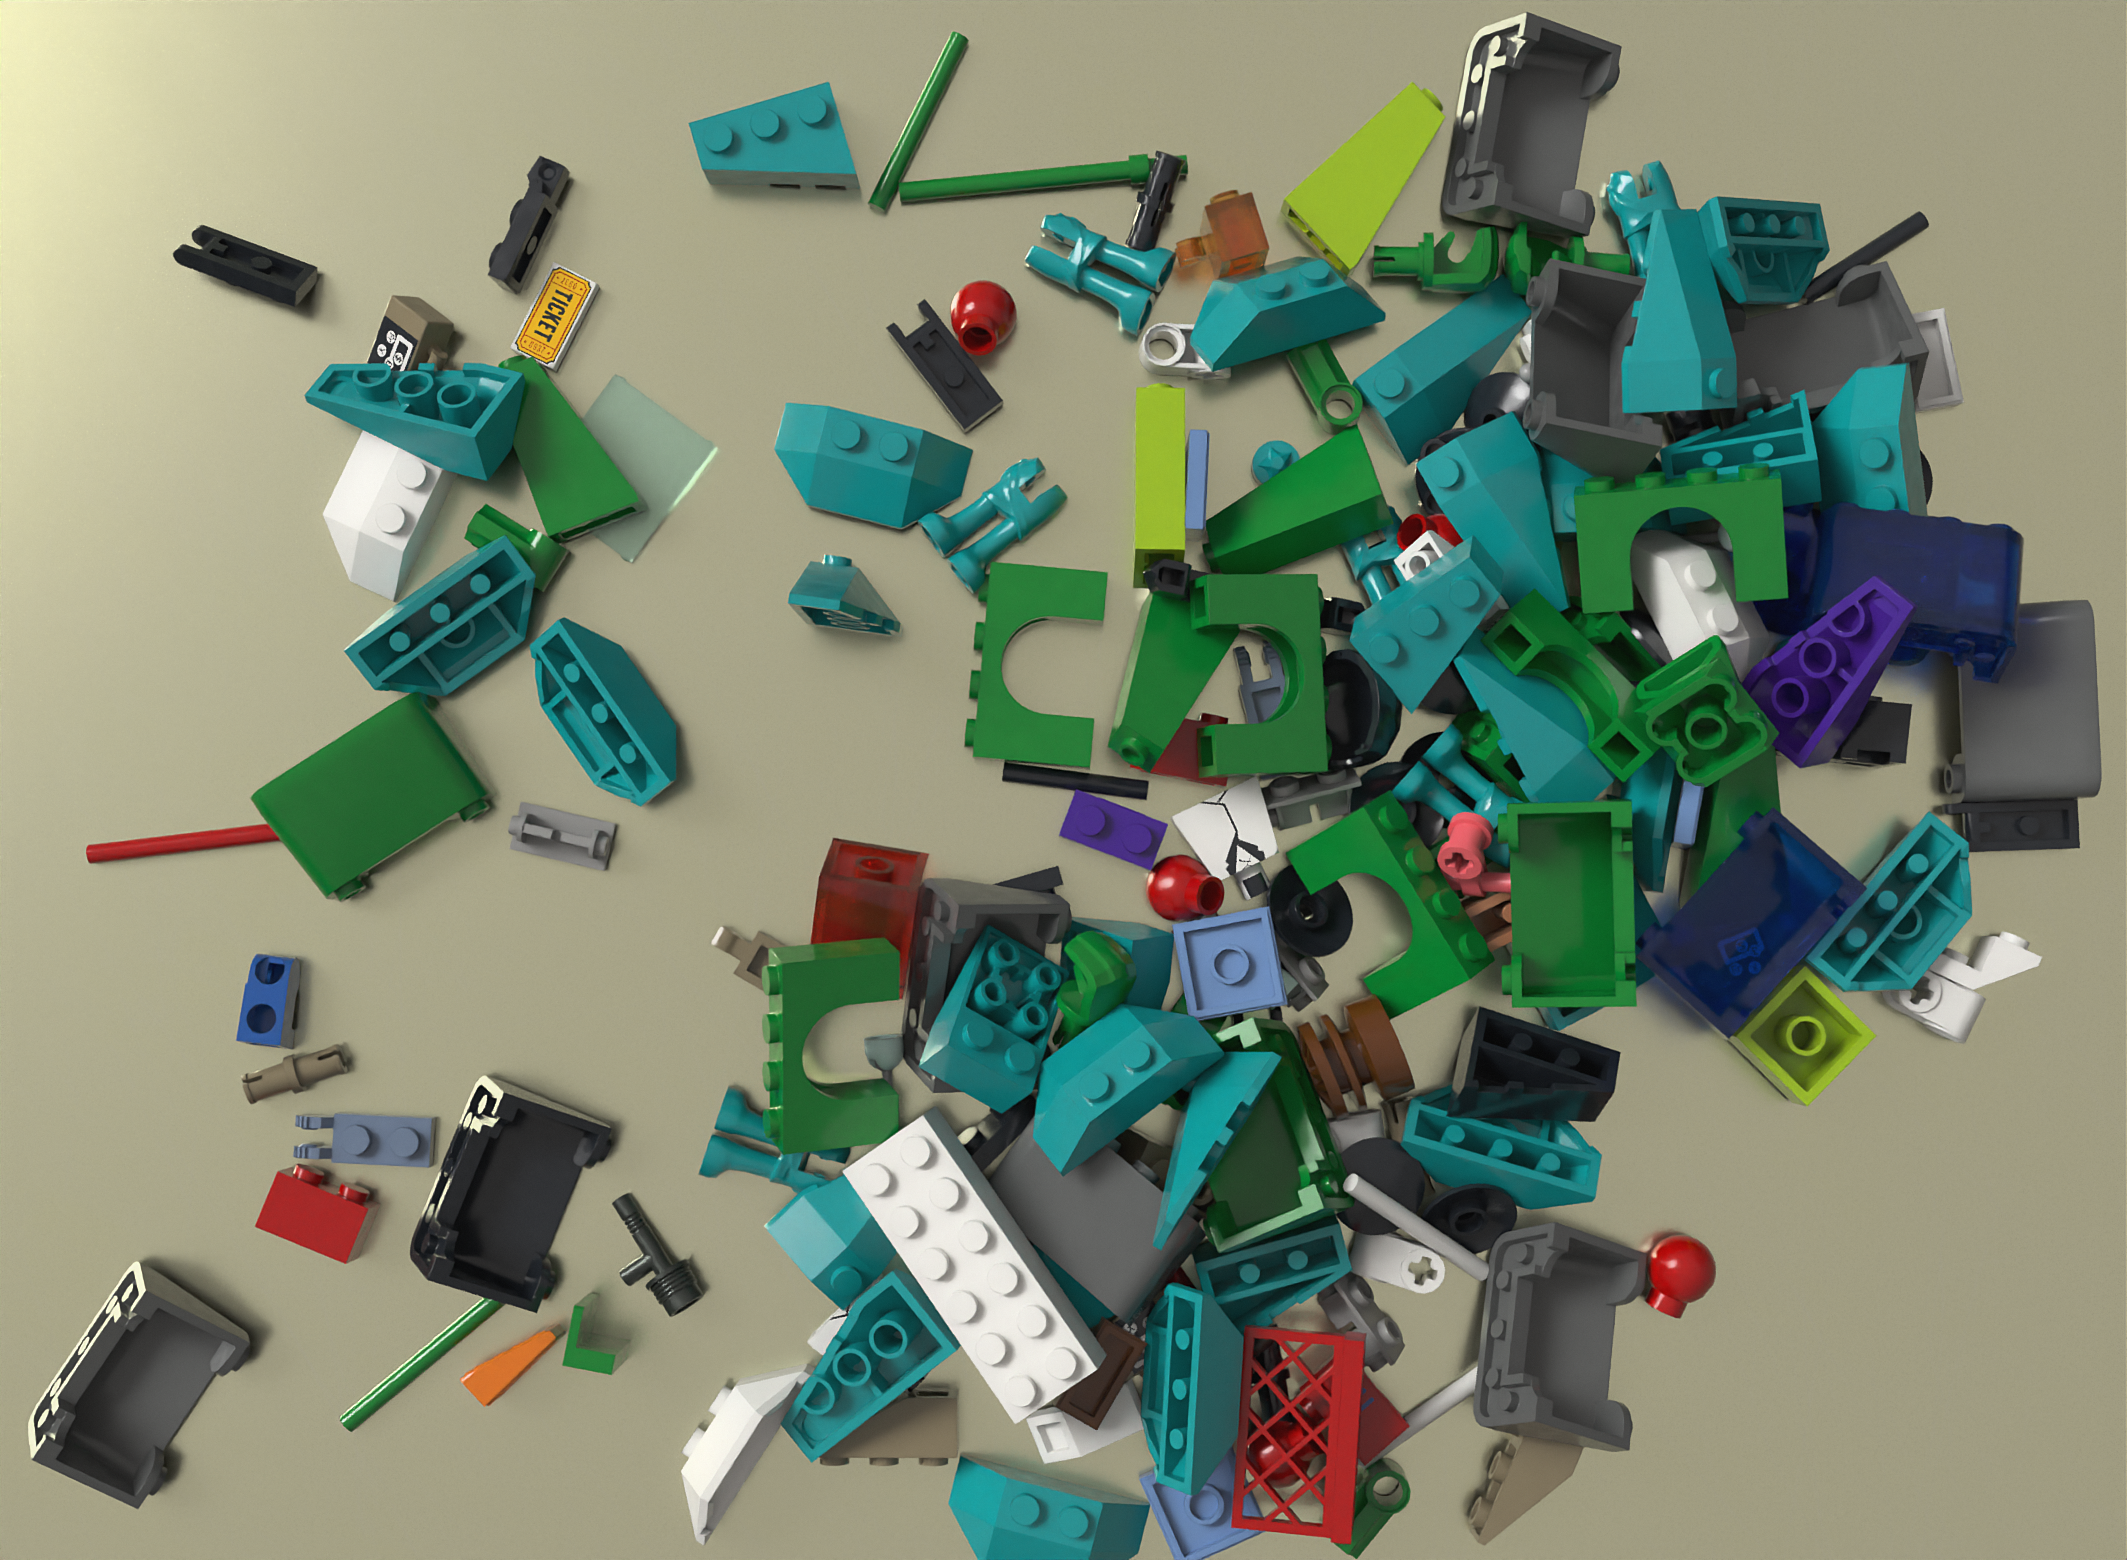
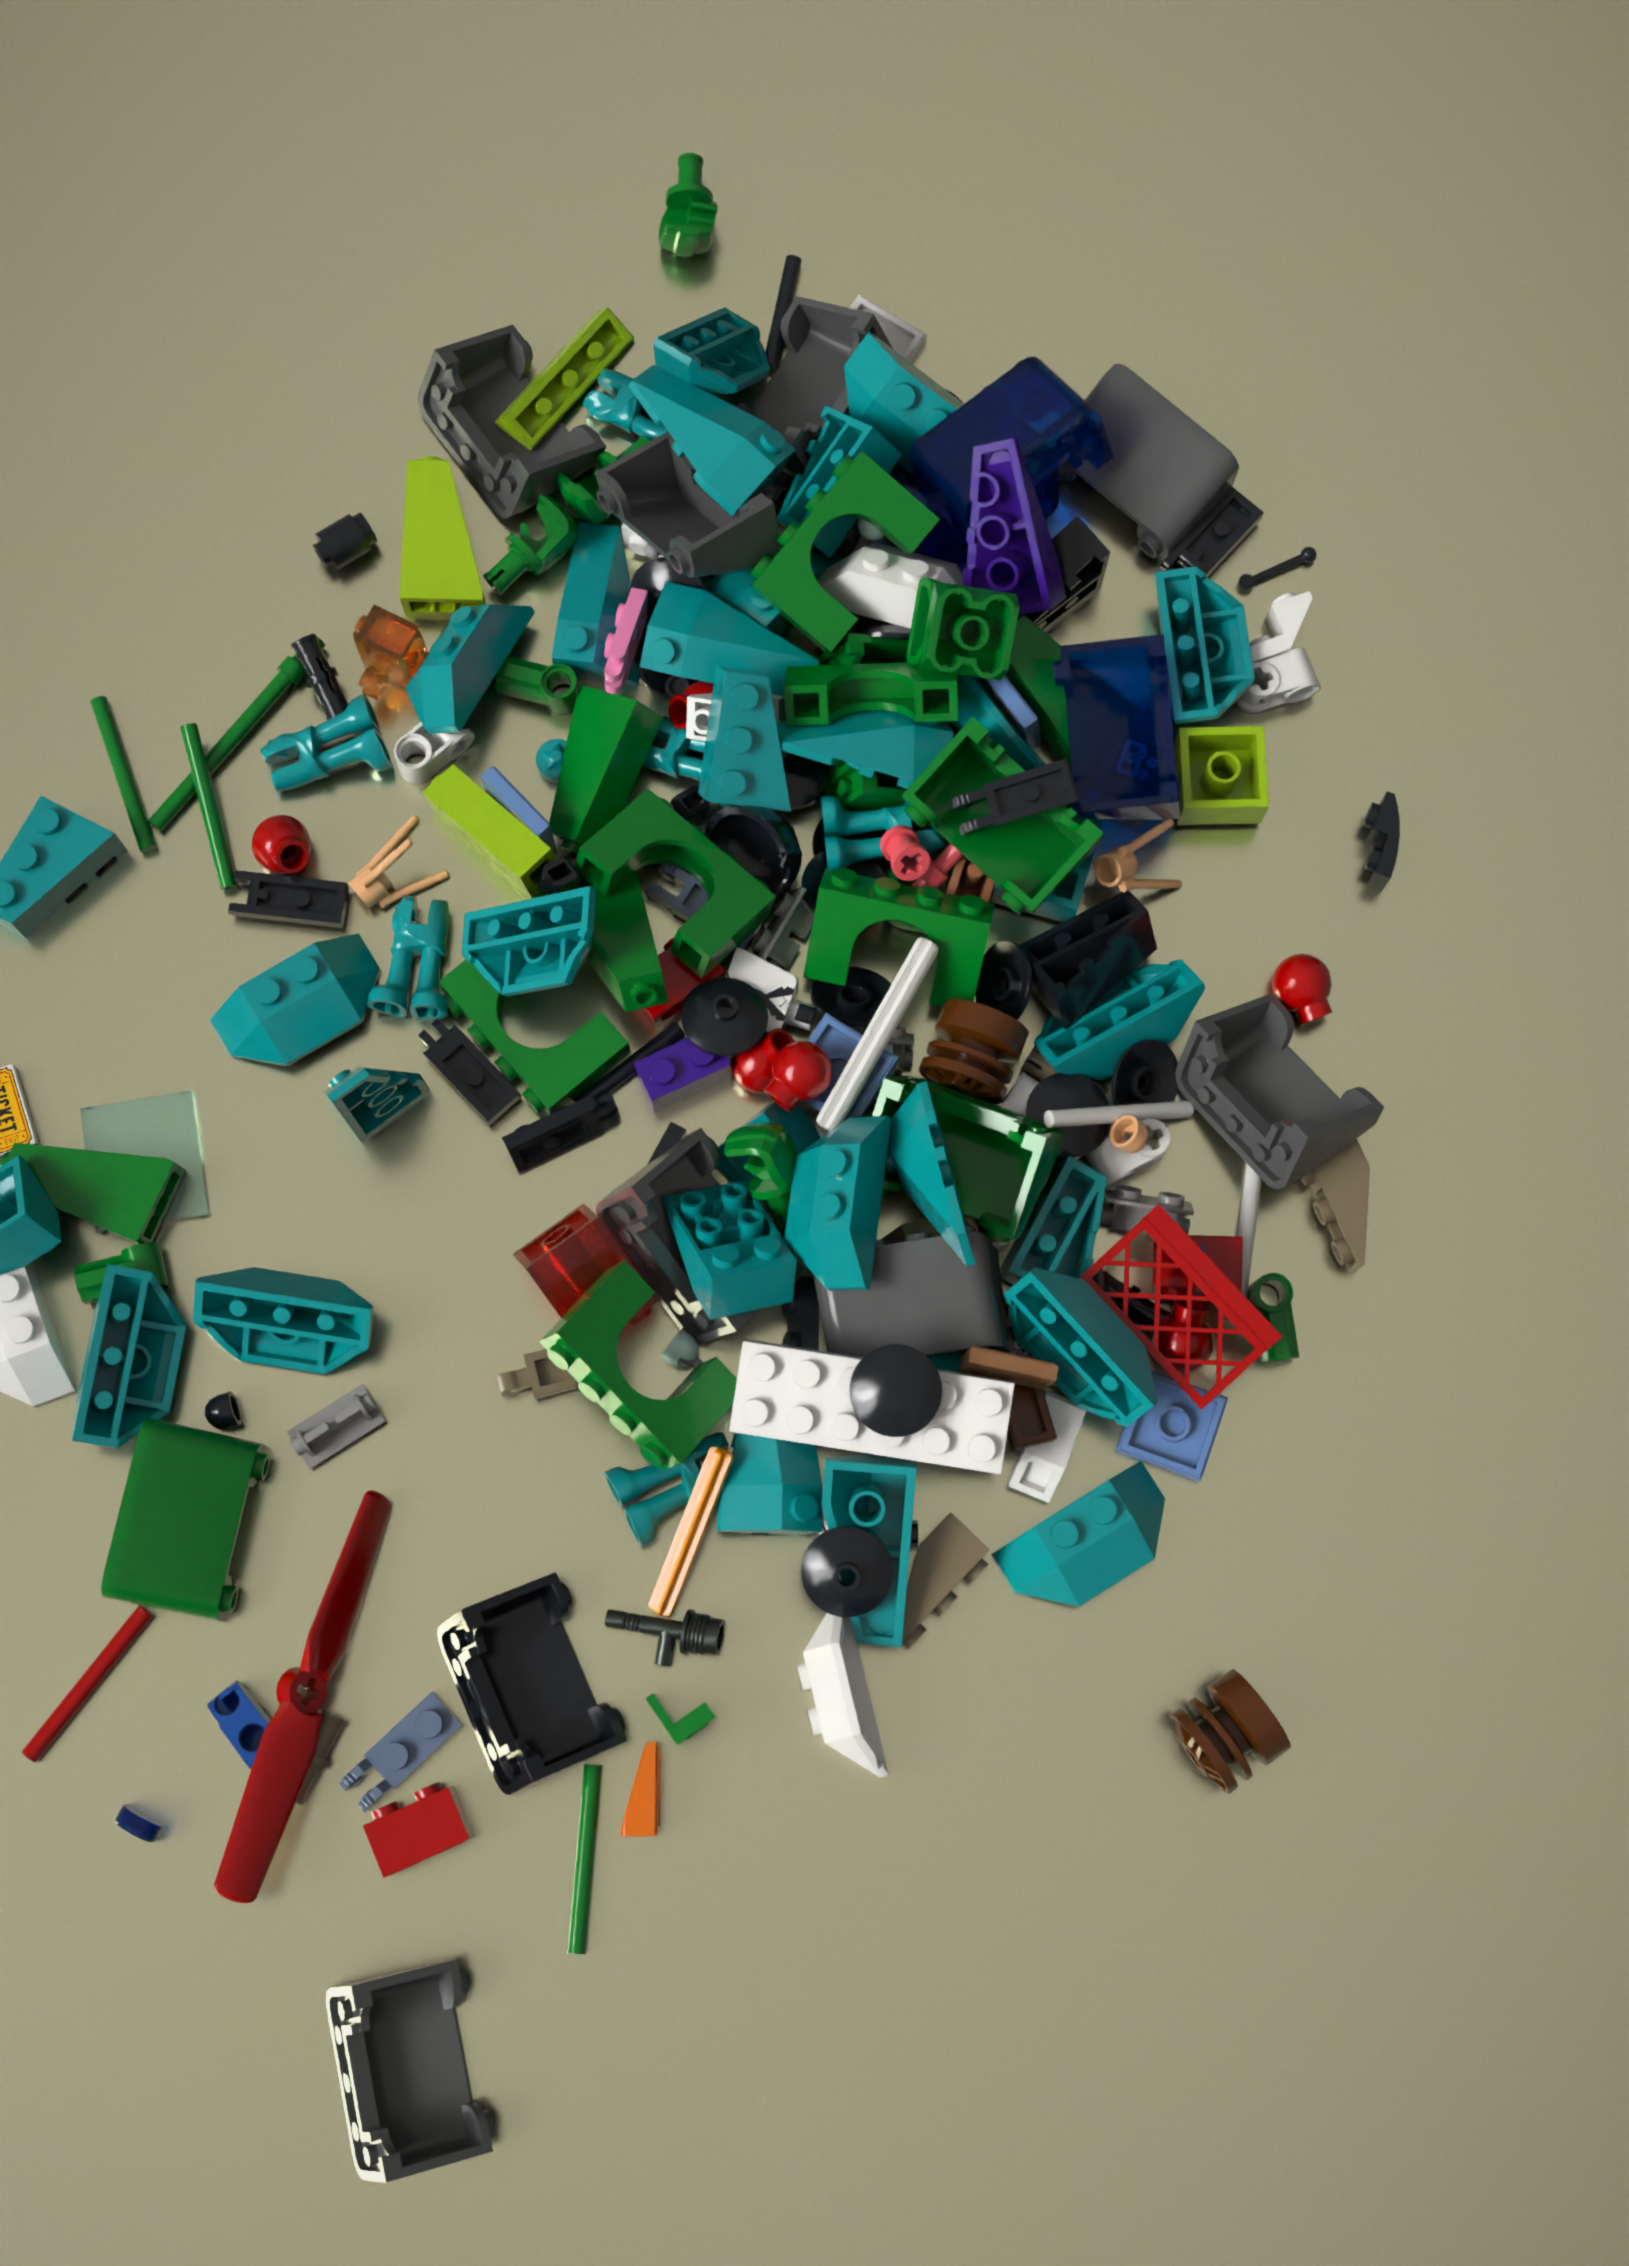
camera: 50 degrees left, 10 degrees down
none -> clear blue tile [115,1804,168,1842]
none -> green piece [180,723,238,890]
none -> black hinge [205,1391,242,1429]
none -> red piece [214,1490,392,1903]
none -> black brick [312,512,378,570]
none -> light nougat plant [348,815,449,910]
none -> black hinge [418,1018,521,1126]
none -> teal wedge [461,886,596,997]
none -> lime slope [495,307,634,450]
none -> black hinge [502,1094,620,1173]
none -> bright pink hinge [604,587,648,694]
none -> axle [649,1446,734,1616]
none -> green piece [659,153,718,257]
none -> black dish [681,978,768,1057]
none -> red piece [763,1041,833,1113]
none -> black dish [801,1526,893,1617]
none -> white axle [816,937,938,1132]
none -> black dish [850,1344,942,1437]
none -> black hinge [951,758,1080,835]
none -> medium nougat tile [958,1346,1058,1390]
none -> black dish [975,941,1032,1020]
none -> light nougat plant [1092,819,1182,893]
none -> light nougat hinge [1109,1115,1149,1154]
none -> black hinge [1238,547,1317,593]
none -> black slope [1363,791,1400,891]

